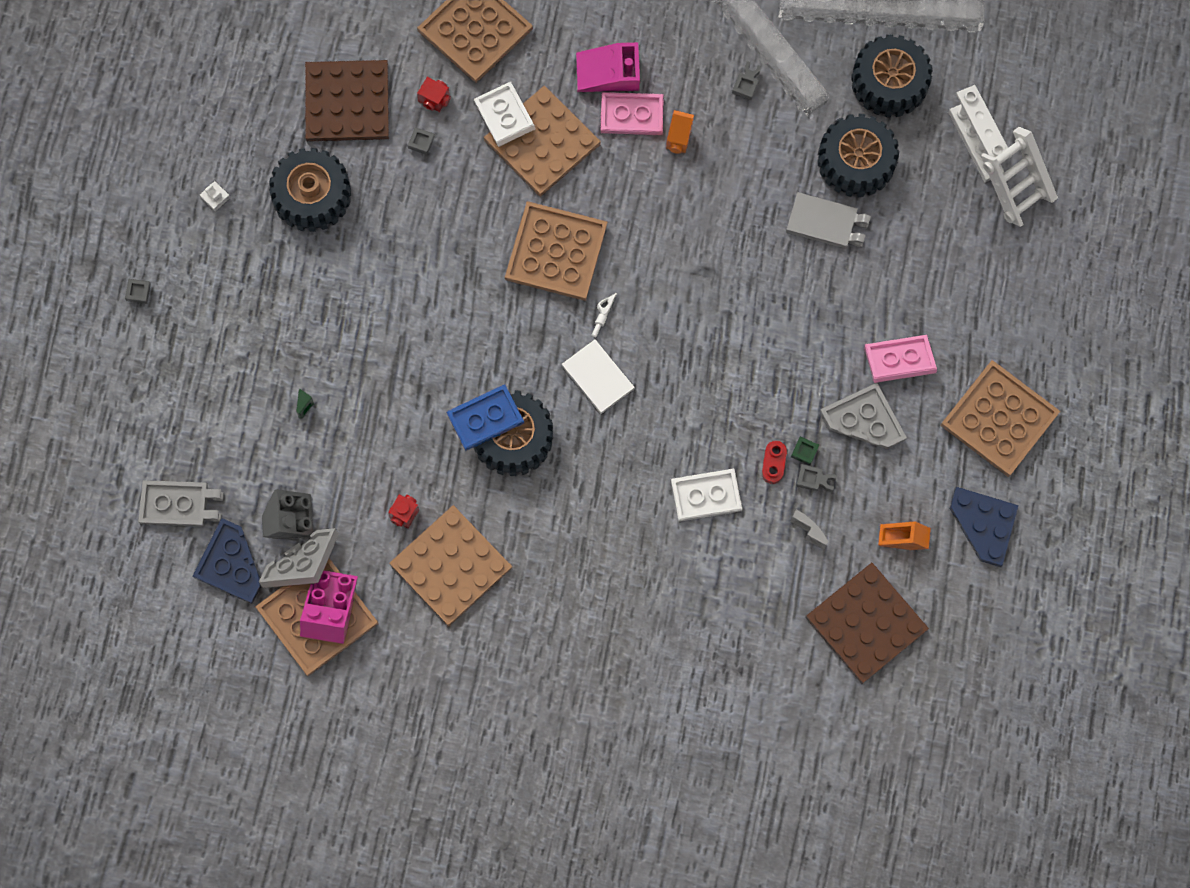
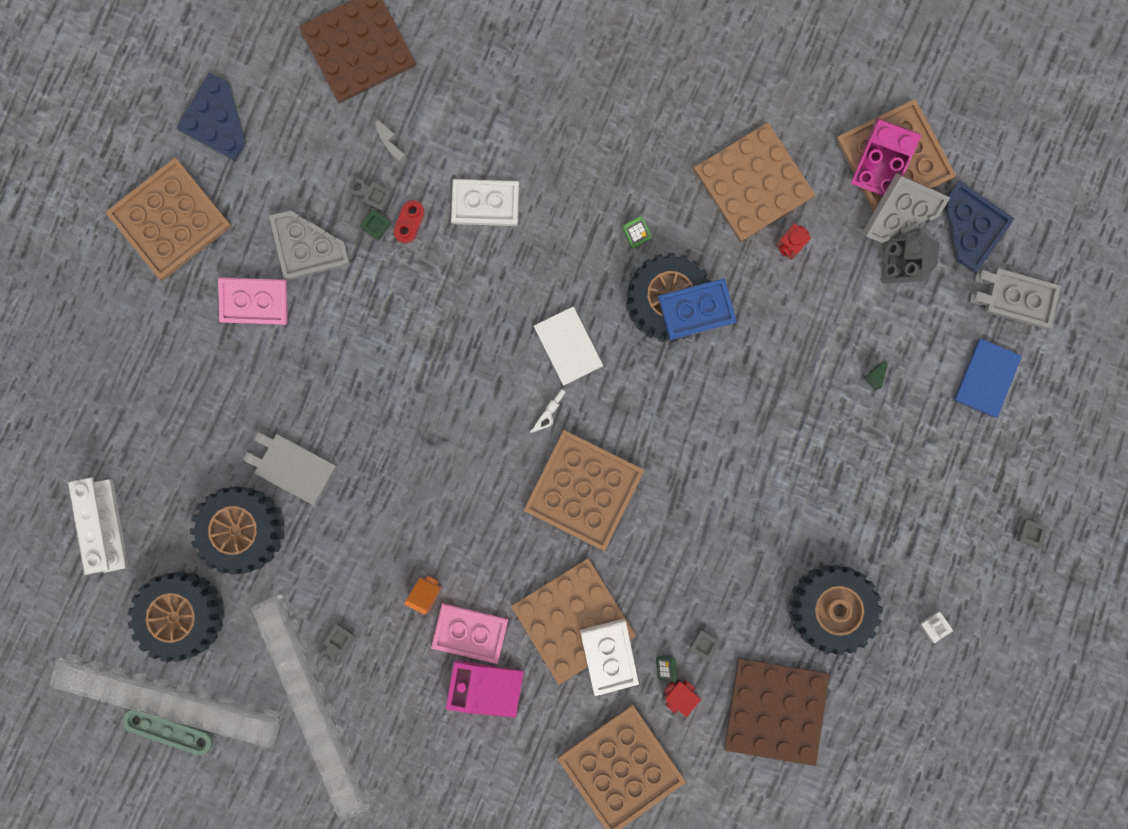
camera: 165 degrees left, 10 degrees up
orange slope [878,521,931,550] -> none
white fence [981,127,1058,227] -> none
none -> slope [622,216,652,249]
none -> slope [656,656,677,682]
none -> blue tile [954,339,1022,418]

